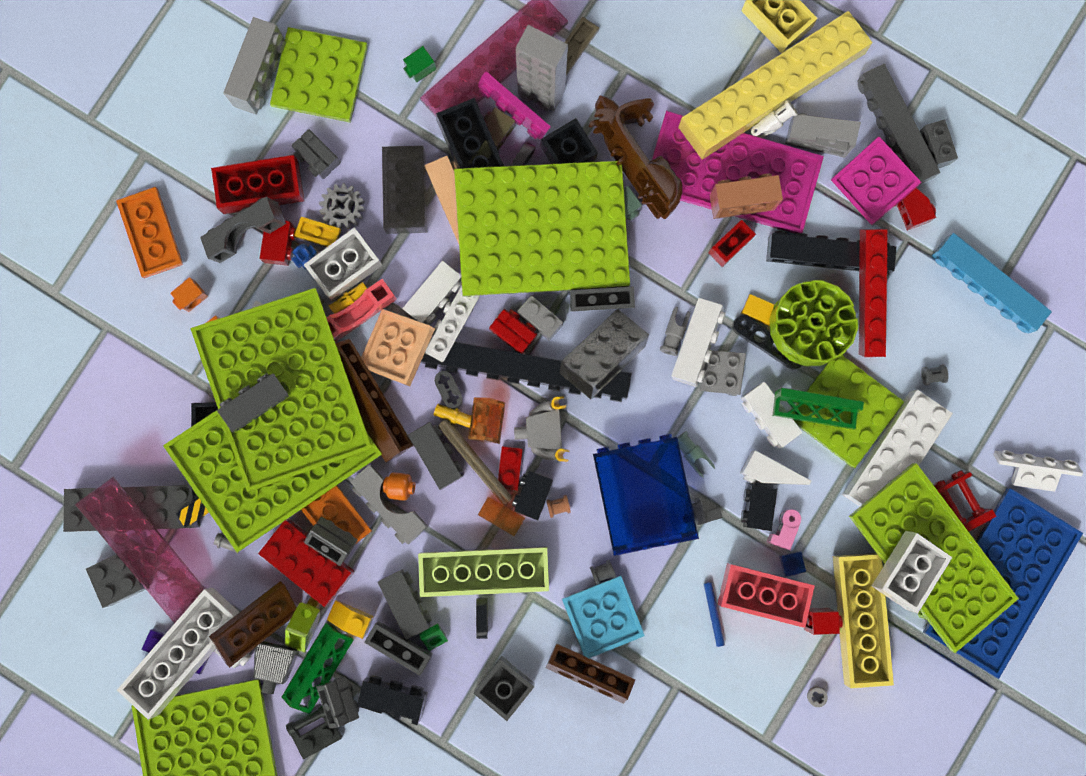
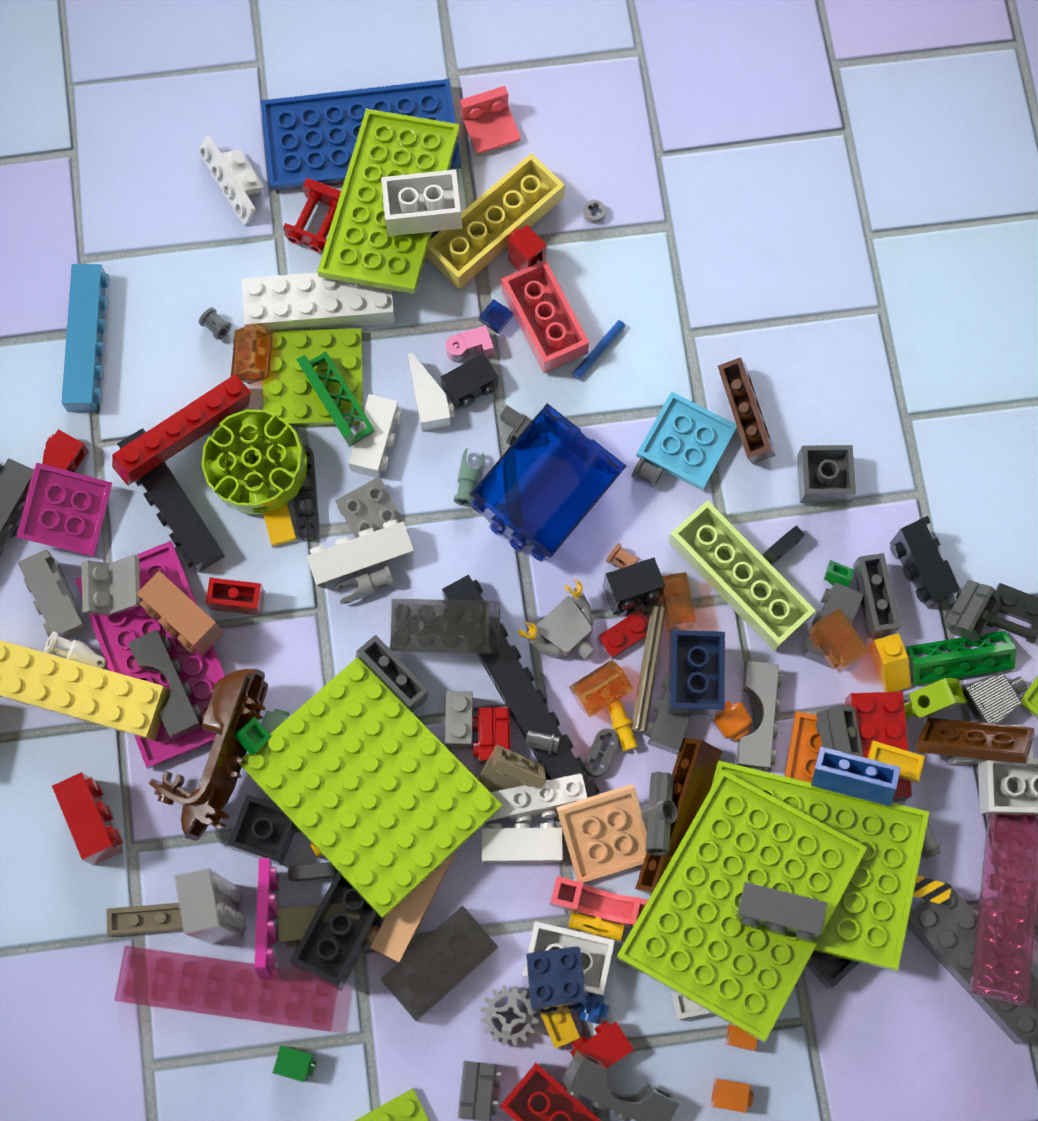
camera: 130 degrees left, 10 degrees down
none -> red brick [52,772,124,865]
none -> light grey bracket [81,554,140,616]
none -> dark grey arch [128,629,203,741]
none -> clear orange brick [231,324,273,384]
none -> green plate [234,717,272,756]
none -> coral bracket [460,86,520,154]
none -> dark tan bracket [477,745,546,792]
none -> dark grey pin [525,730,560,754]
none -> dark blue bracket [526,946,592,1015]
none -> dark grey piece [641,772,678,856]
none -> dark blue brick [668,630,725,716]
none -> clear orange brick [809,608,870,673]
none -> blue brick [811,746,901,807]
none -> yellow tile [867,741,925,783]

